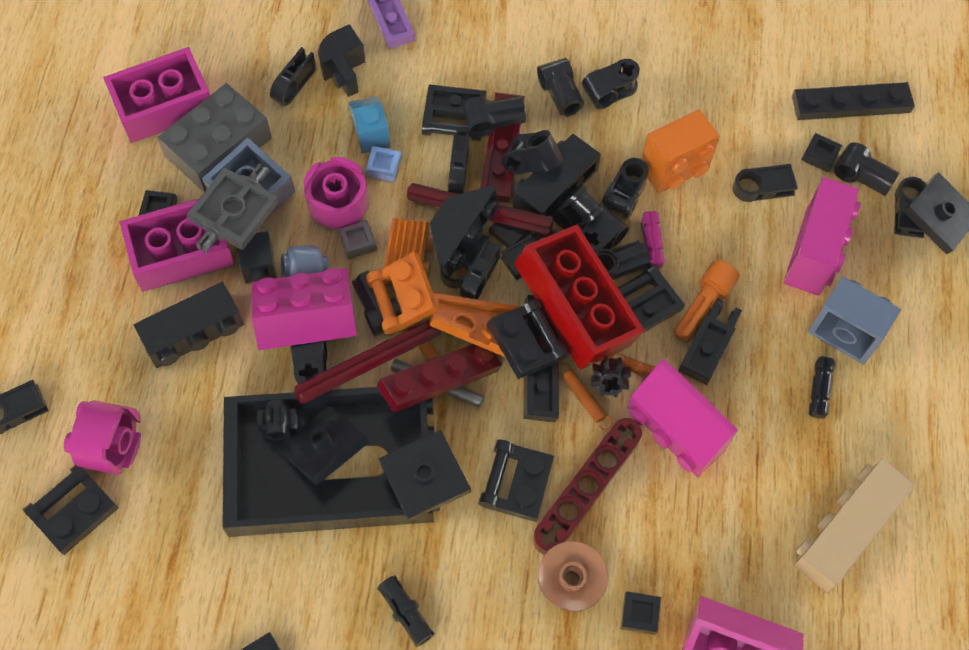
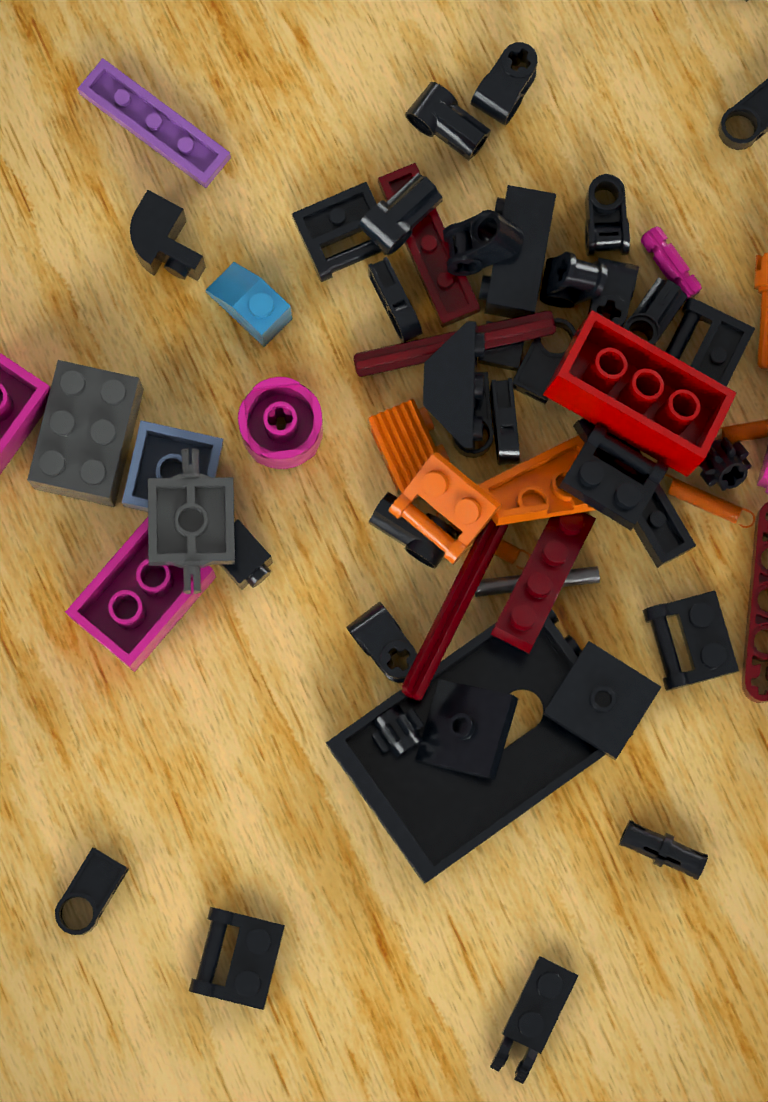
camera: 30 degrees left, 15 degrees up
dark pink brick [64,400,141,475] -> none
black brick [133,281,244,368] -> none
black tile [138,190,178,216] -> none
dark pink brick [252,268,357,350] -> none
black piece [270,47,316,106] -> none
sand blue head [281,245,329,277] -> none
flat silver tile [338,220,377,260] -> none
light blue tile [365,146,402,182] -> none
orange brick [641,109,720,194] -> none

